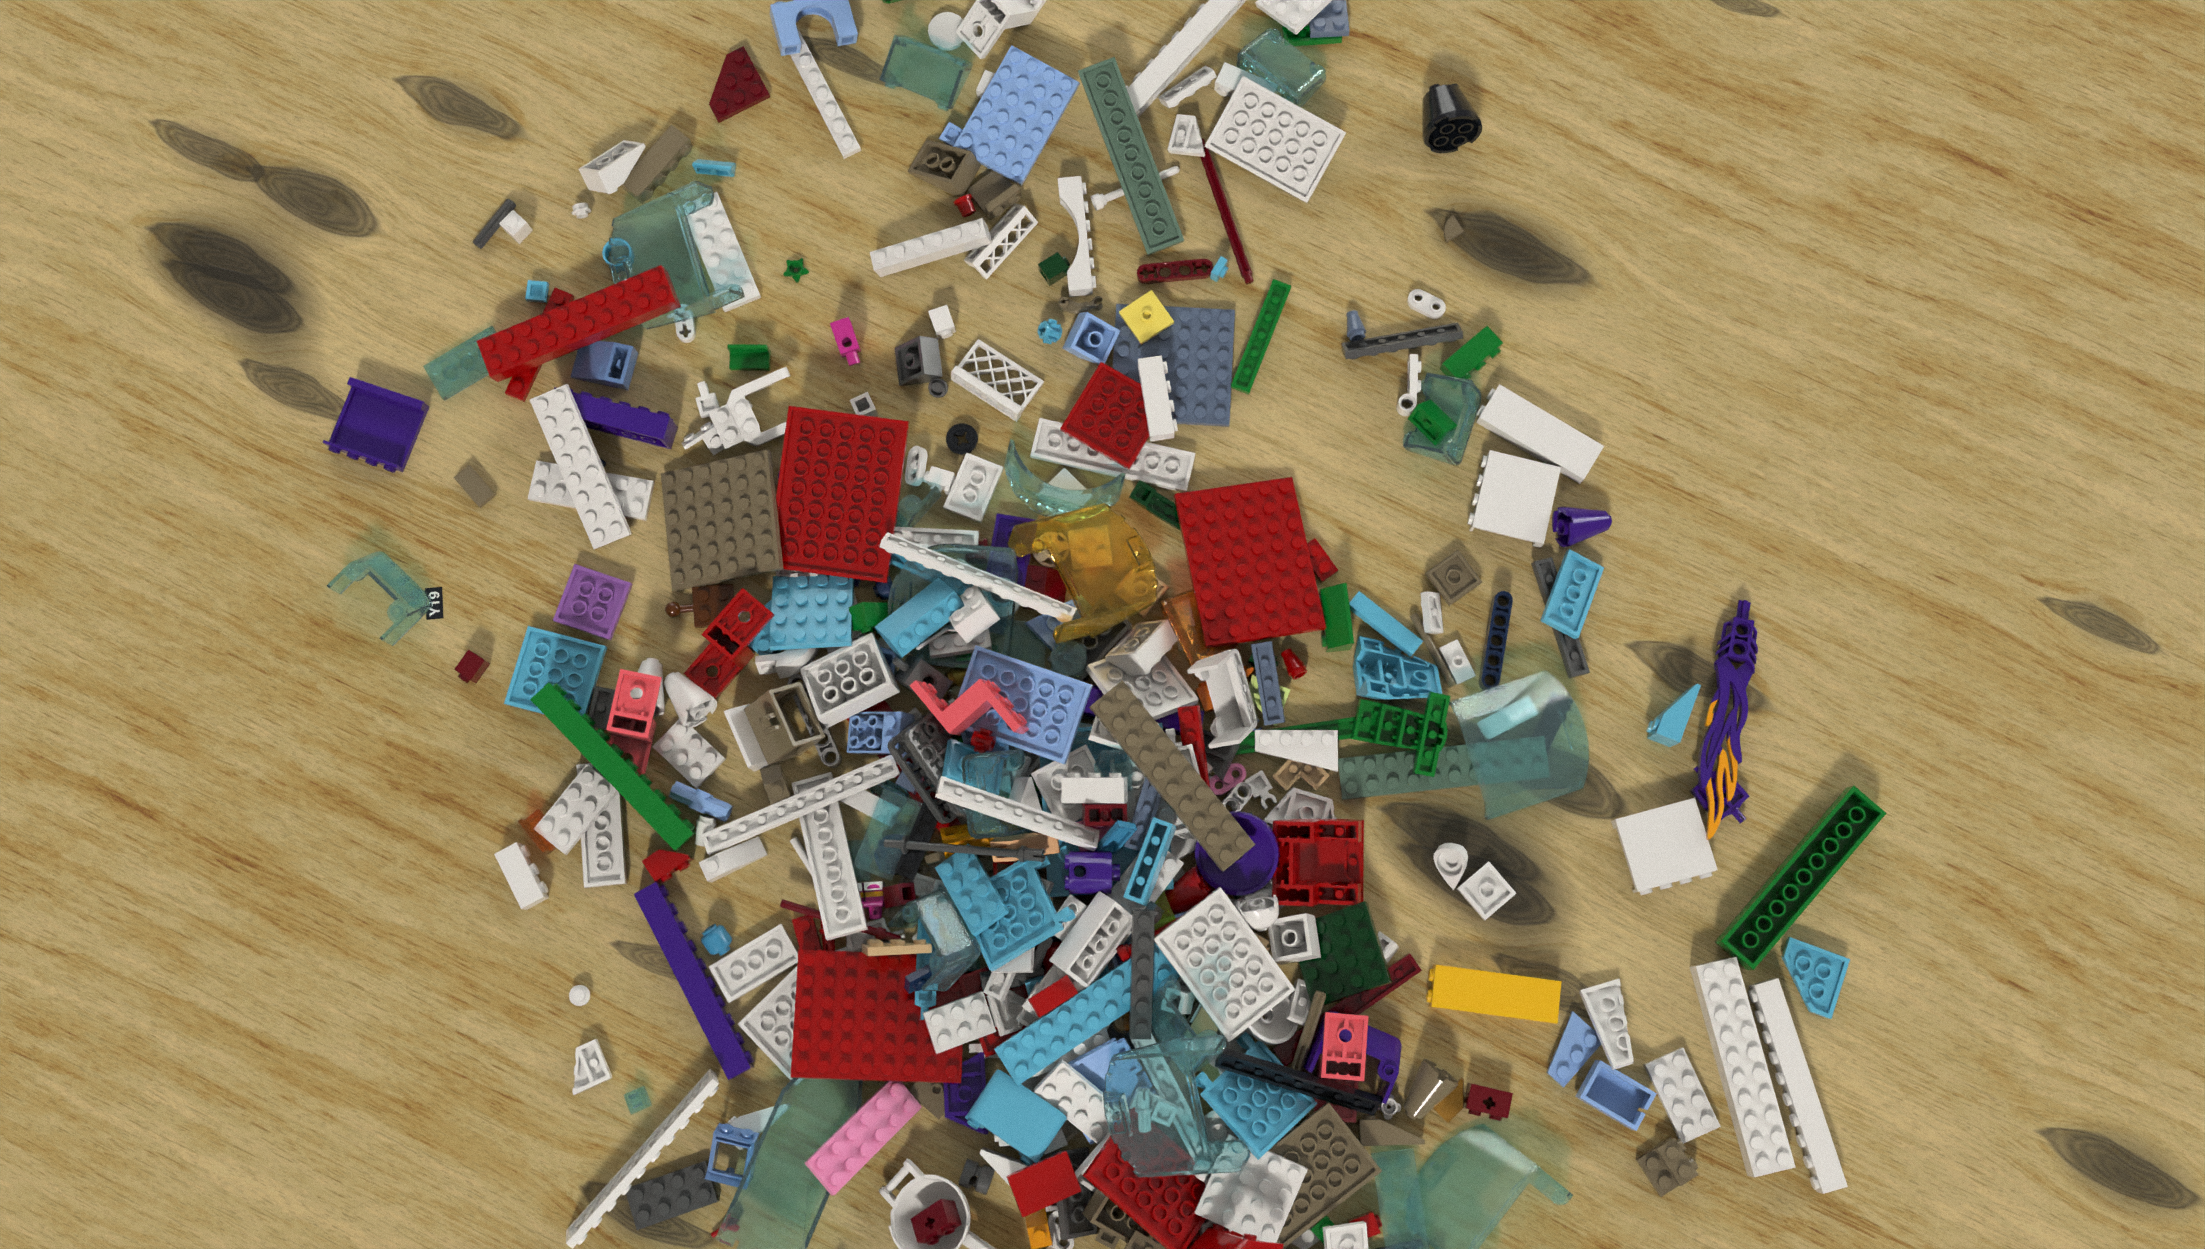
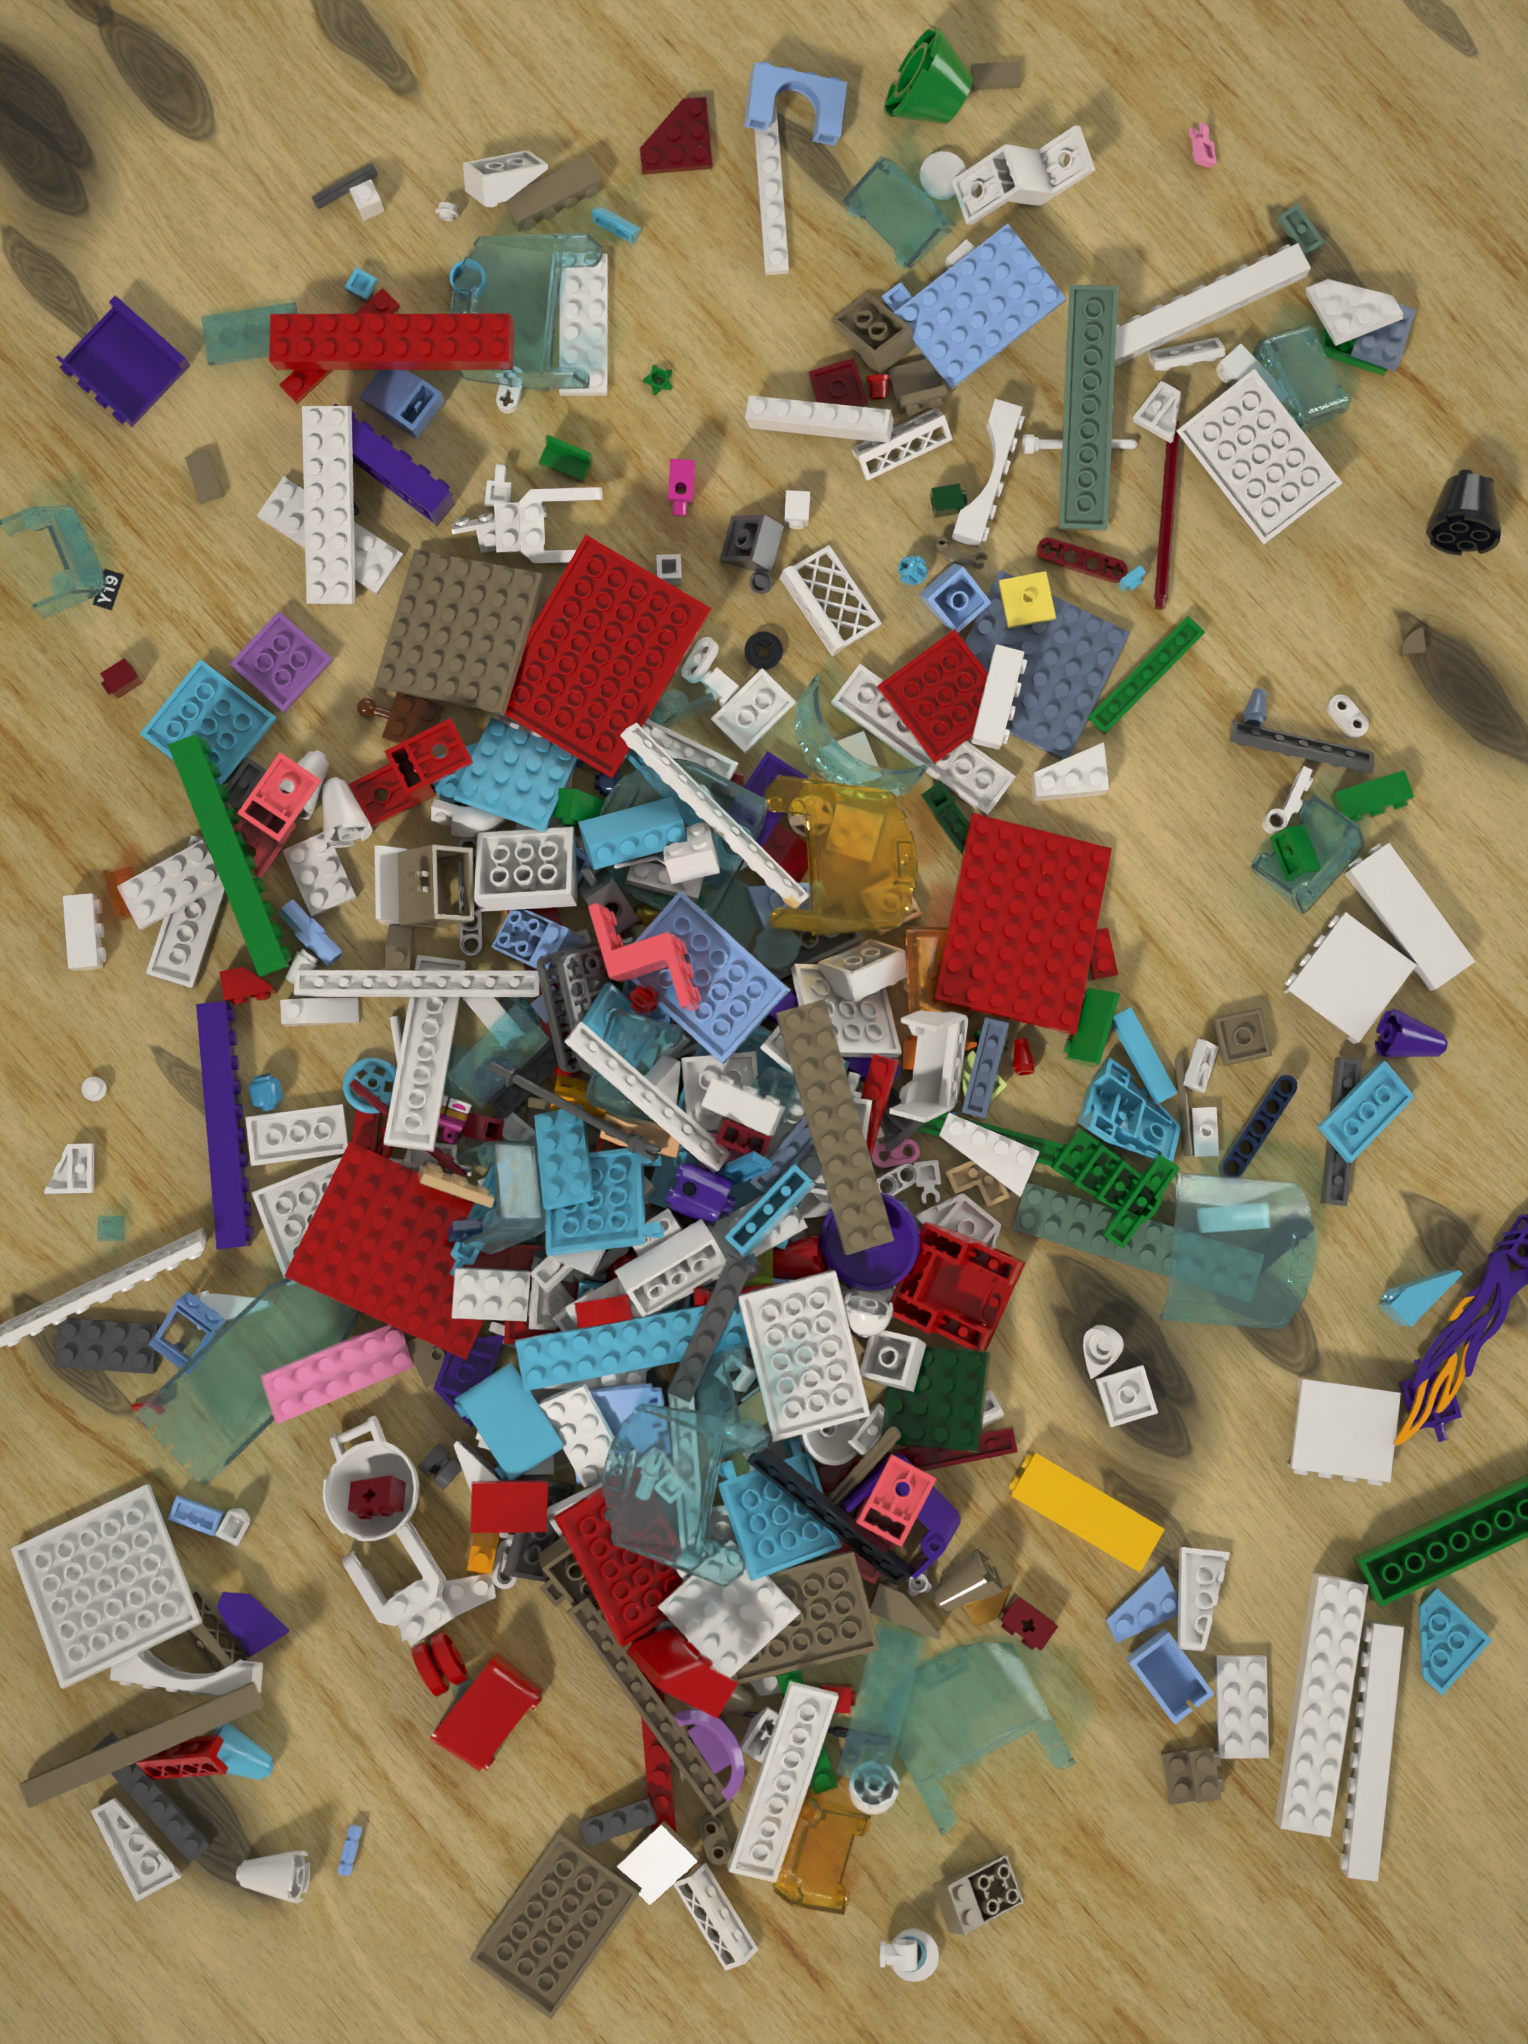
camera: 15 degrees right, 5 degrees up
none -> medium azure plate [343,1057,397,1113]
none -> dark red plate [808,358,868,407]
none -> white wedge [1031,742,1109,802]

